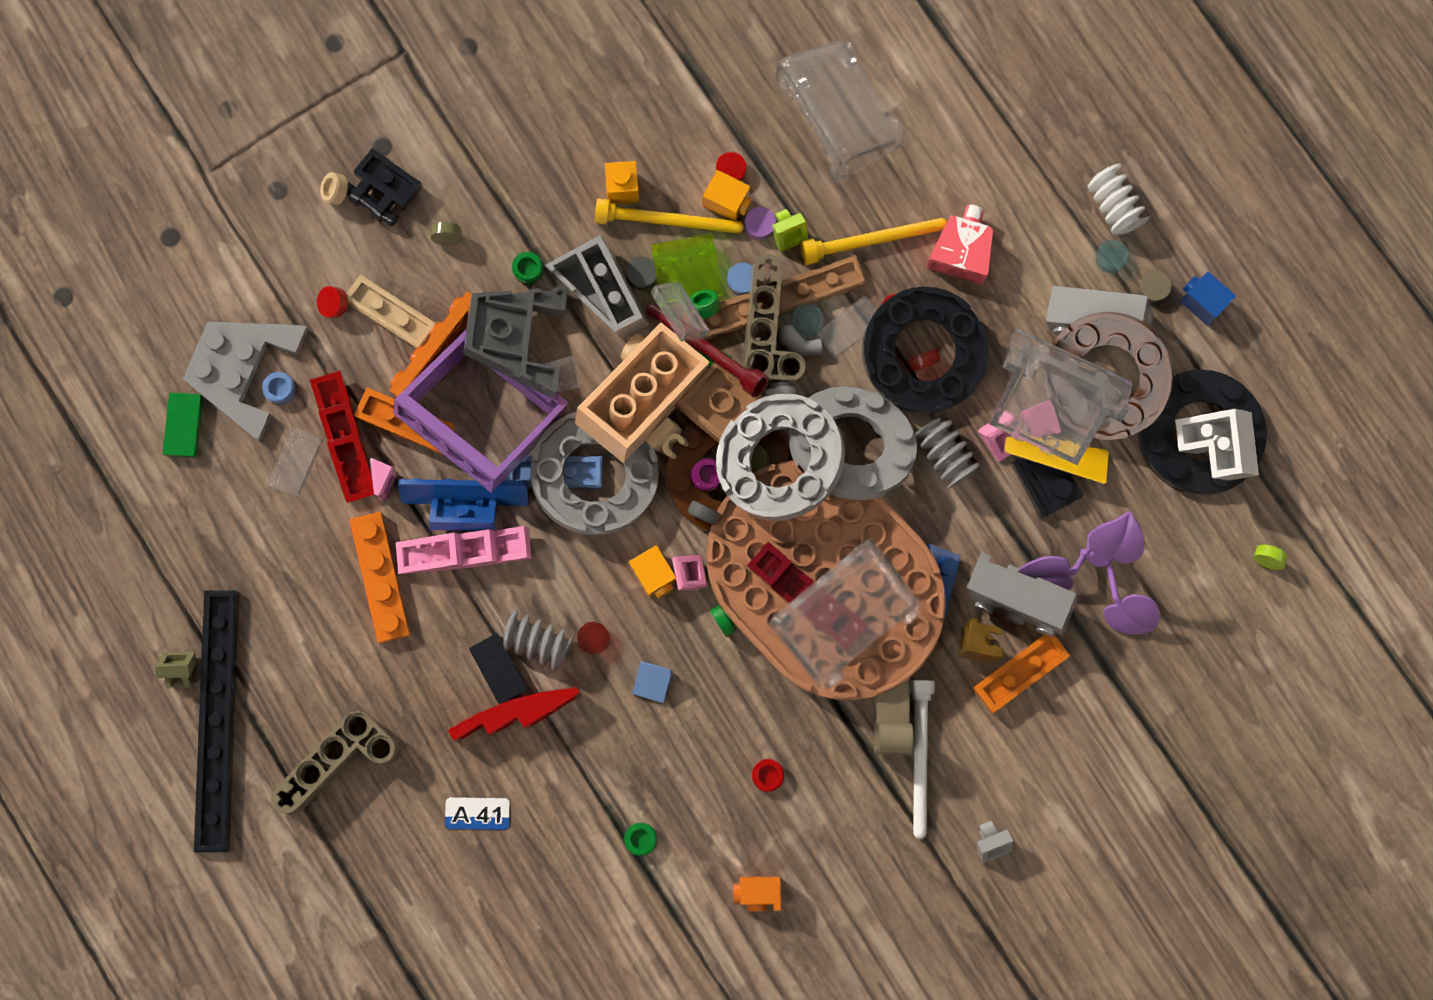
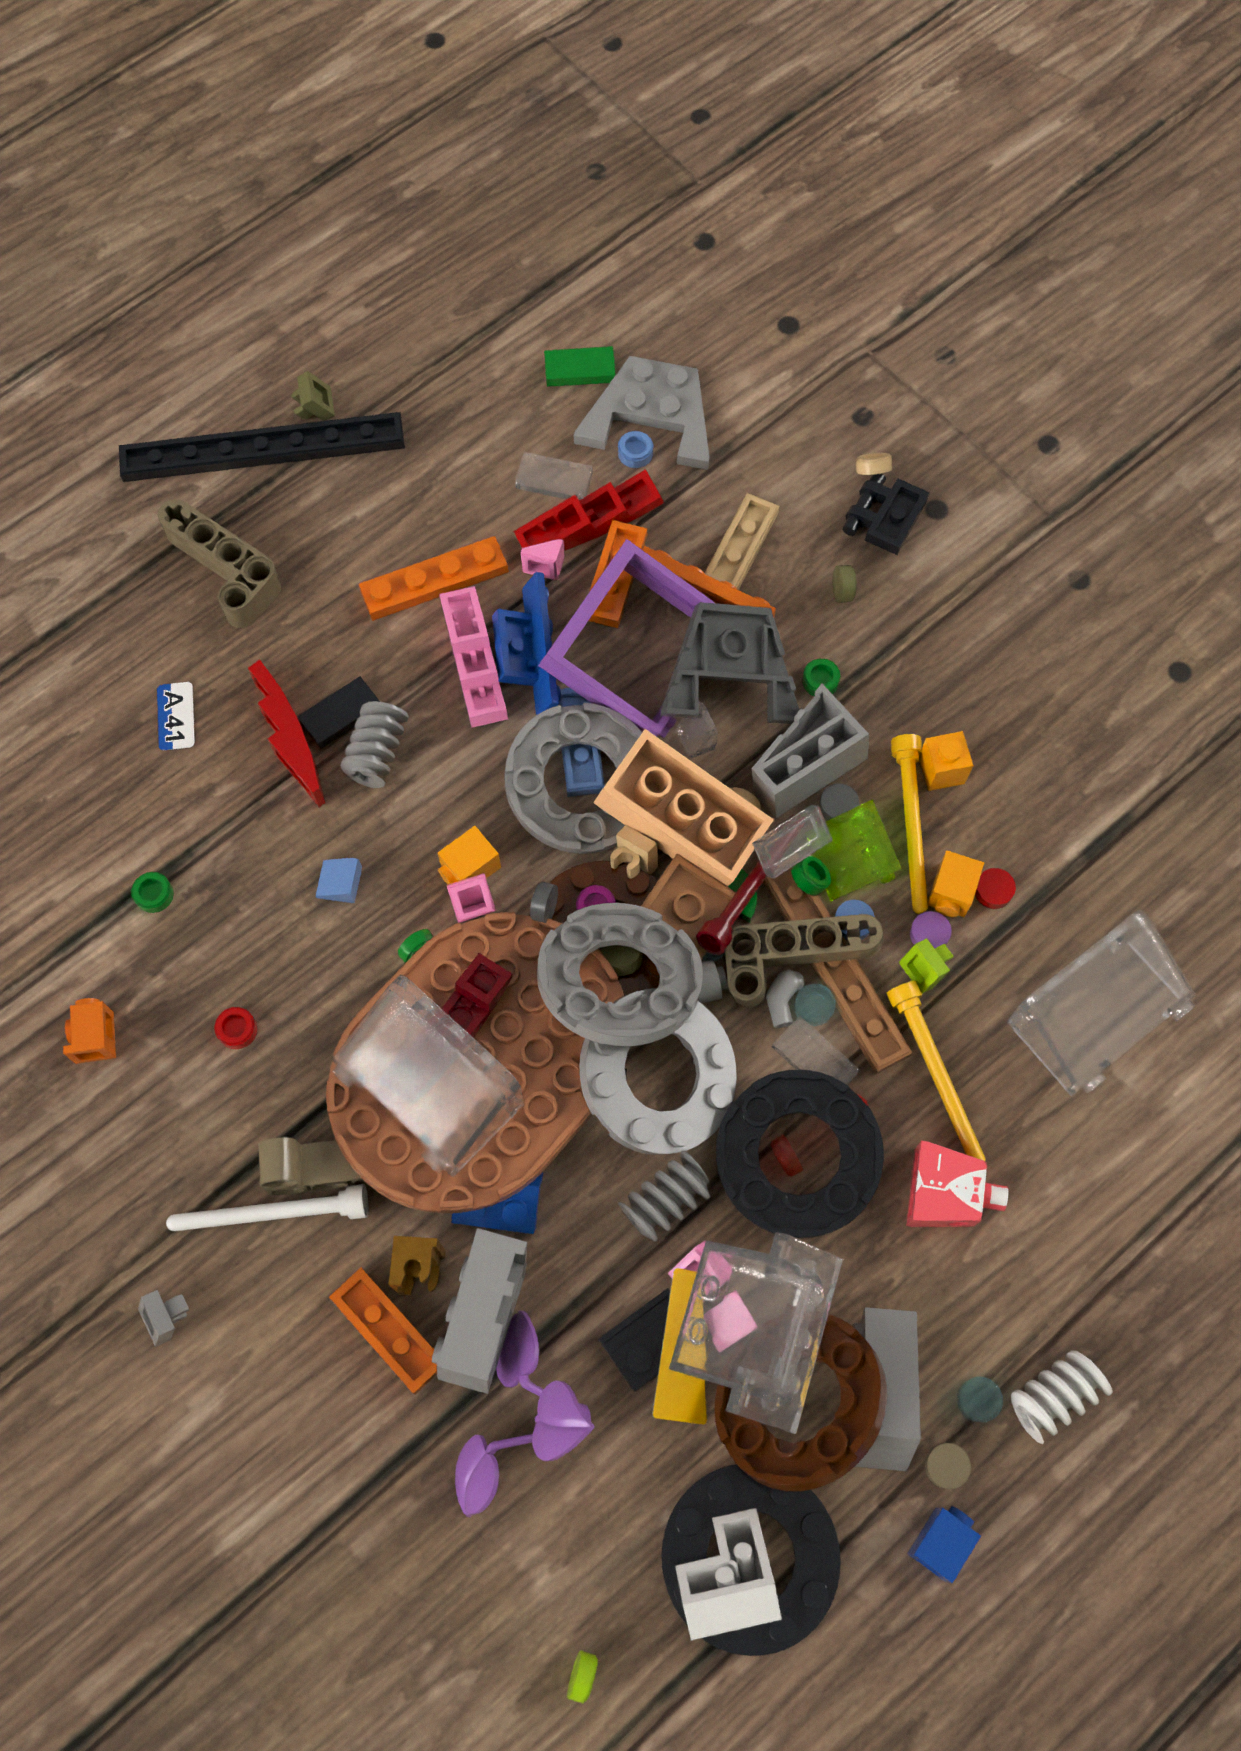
camera: 85 degrees right, 10 degrees down
red tile [317,286,348,318] -> none
clear red tile [577,622,610,655] -> none

